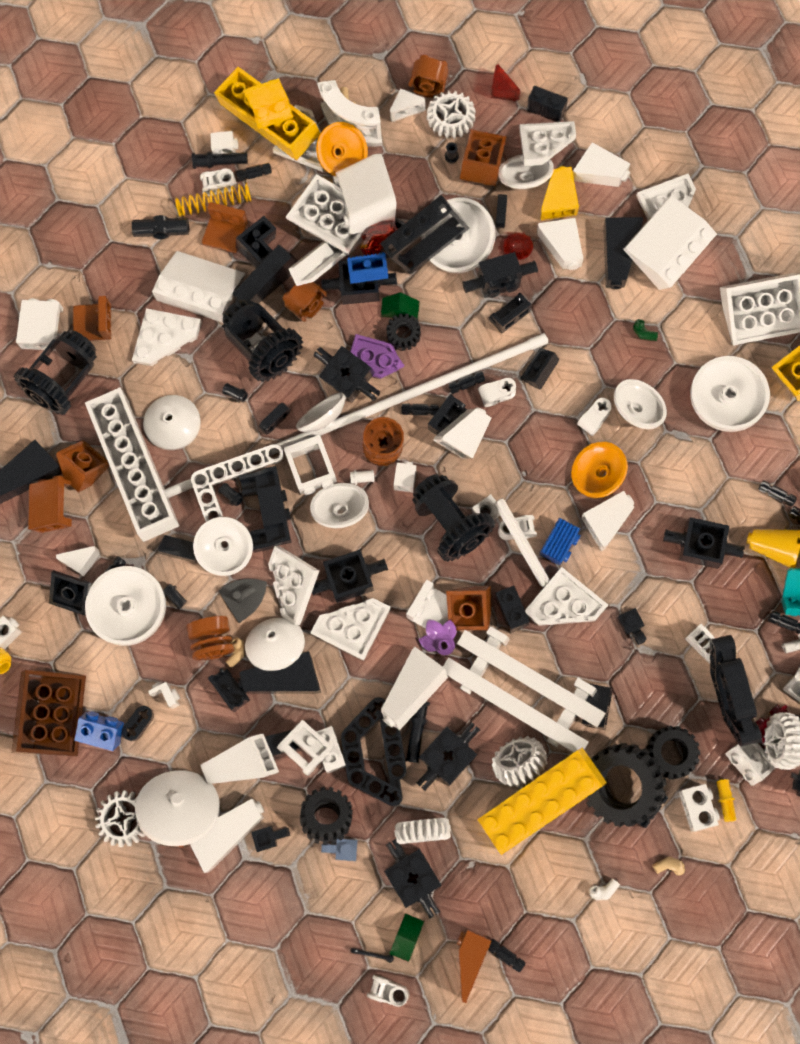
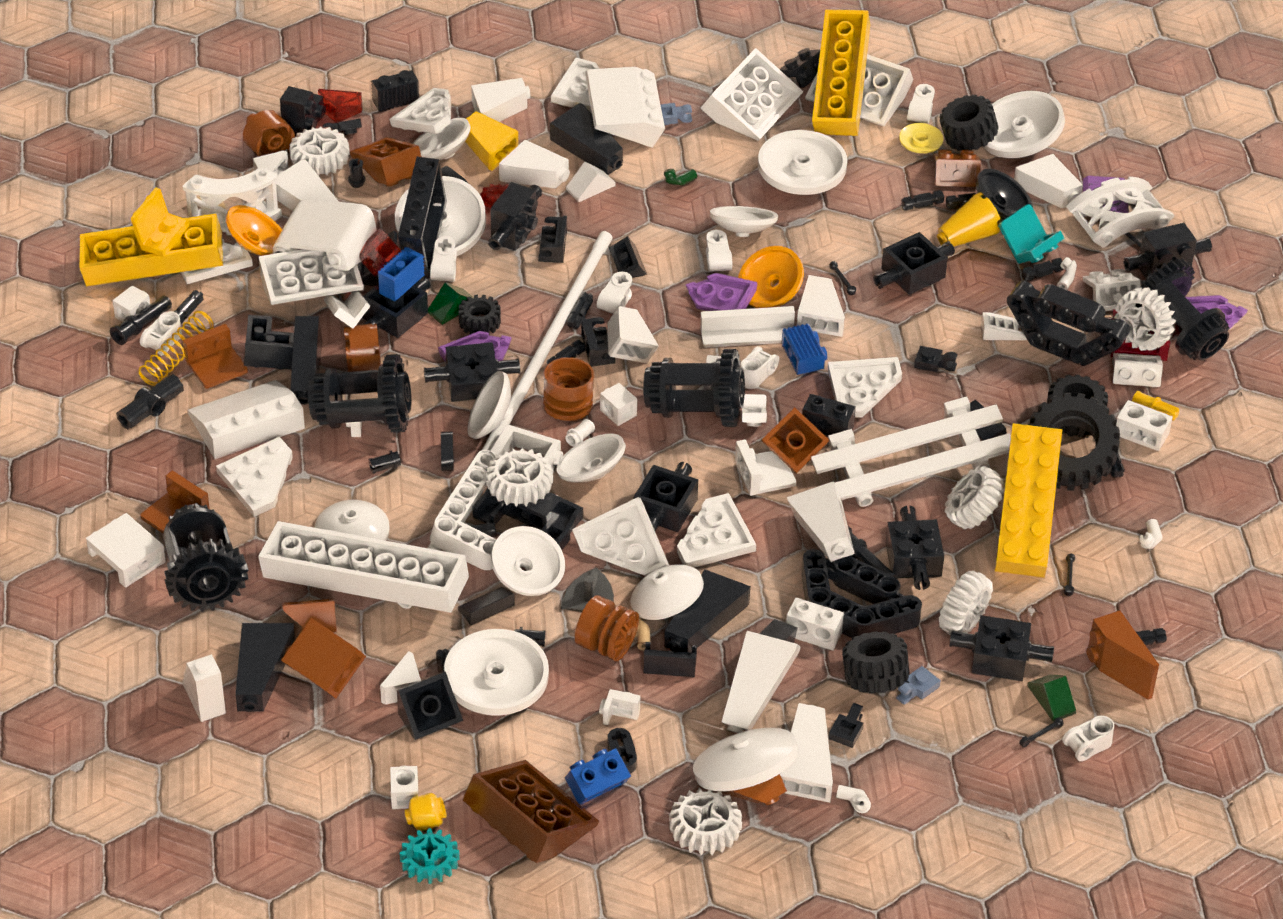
camera: 55 degrees left, 30 degrees down
white plate [277,720,333,776] -> none
medium lavender plate [419,619,457,655] -> none
white axle [494,499,550,587] -> none
tan arm [652,857,685,876] -> none
none -> white slope [276,159,339,211]
none -> black brick [280,86,326,136]
none -> black plate [322,118,362,135]
none -> white piece [430,236,457,282]
none -> white gear [486,447,553,507]
none -> white slope [566,162,615,202]
none -> sand blue plate [660,103,692,125]
none -> medium lavender tile [686,273,757,311]
none -> white panel [700,306,795,348]
none -> white bracket [742,394,767,426]
none -> black hinge [829,261,856,295]
none -> white arm [836,785,871,813]
none -> black hinge [1064,553,1076,596]

